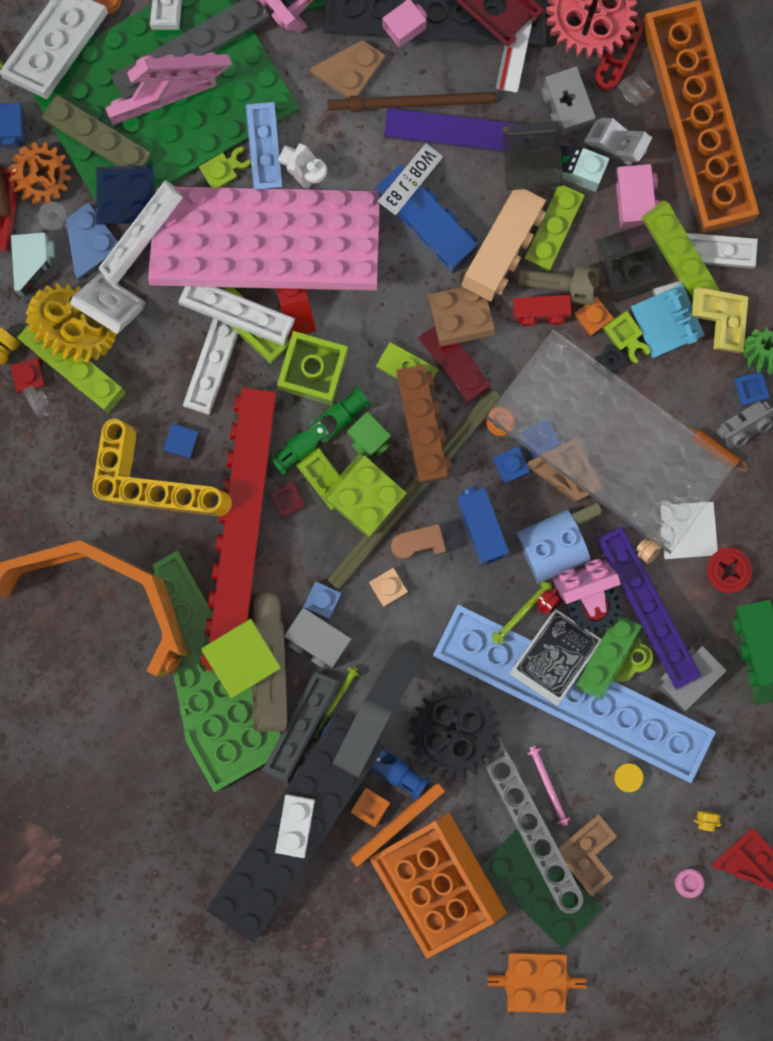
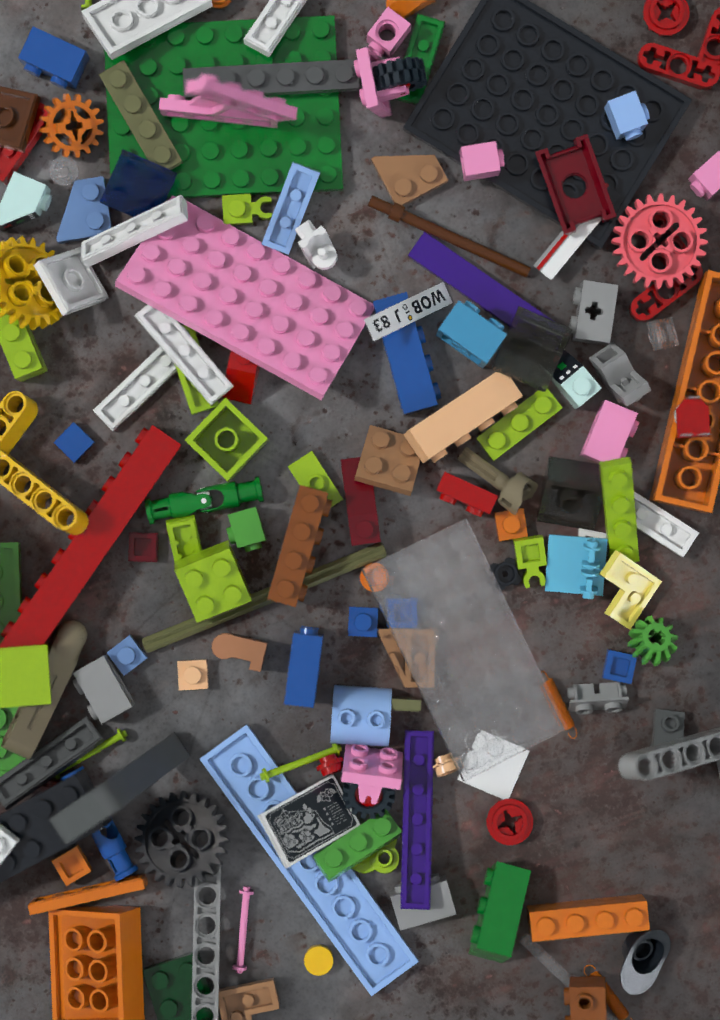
camera: 25 degrees right, 5 degrees up
none -> dark azure brick [436,300,507,369]
none -> red piece [674,396,711,438]

